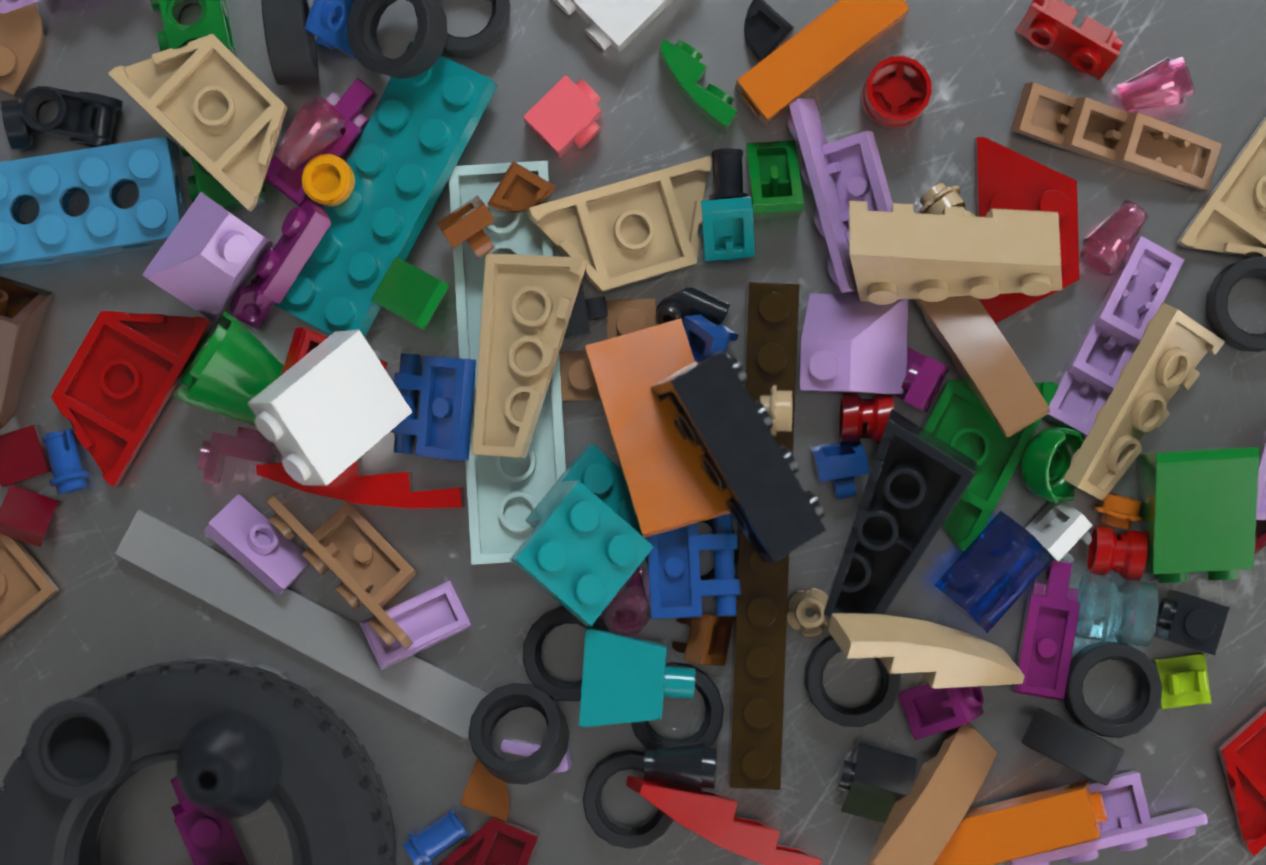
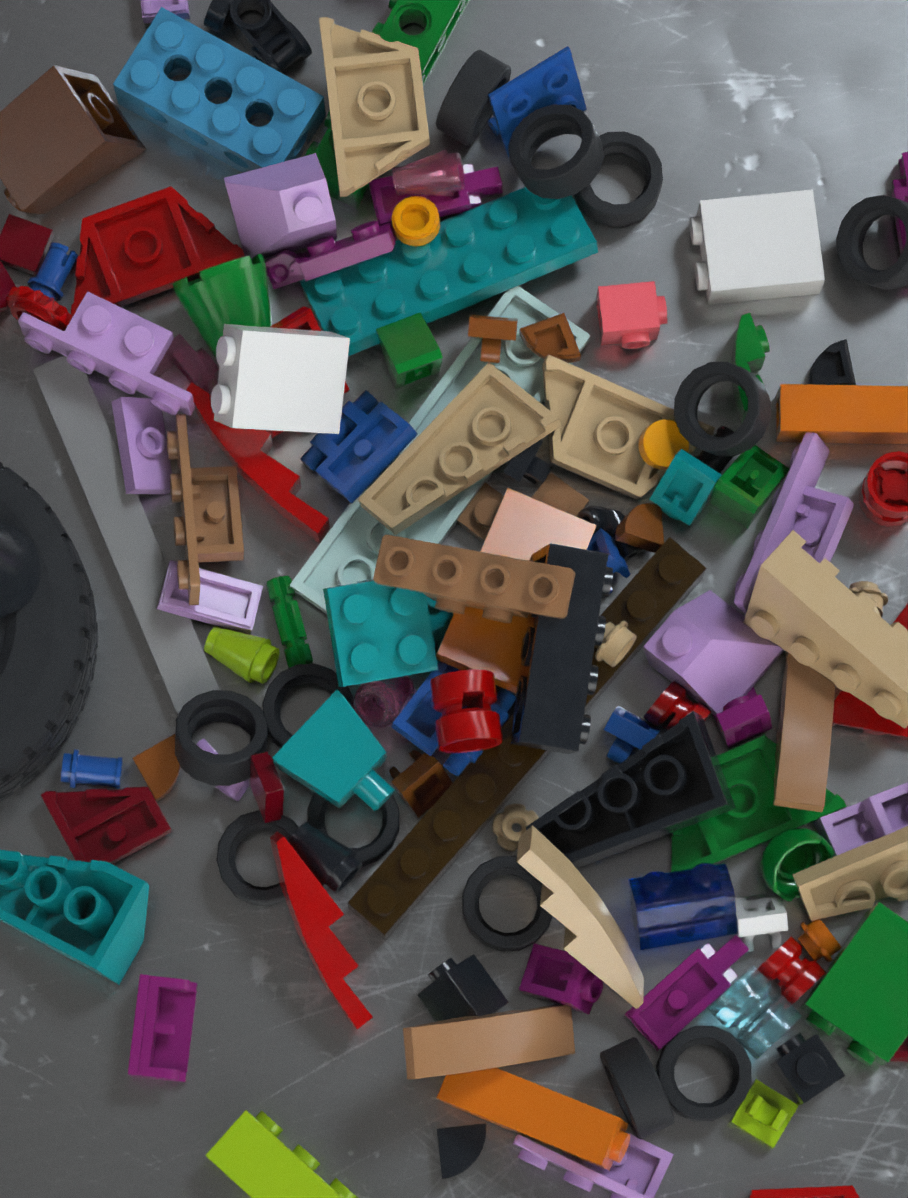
camera: 40 degrees right, 10 degrees down
none -> red gear [5,286,73,331]
none -> lavender bracket [18,291,195,416]
none -> lime cone [204,626,280,684]
none -> dark red tile [250,752,284,823]
none -> green axle [266,576,313,668]
none -> medium nougat bracket [373,535,575,623]
none -> red wheel [430,669,503,753]
none -> dark orange tile [615,503,664,553]
none -> light orange tile [638,419,689,470]
none -> black tyre [674,362,771,456]

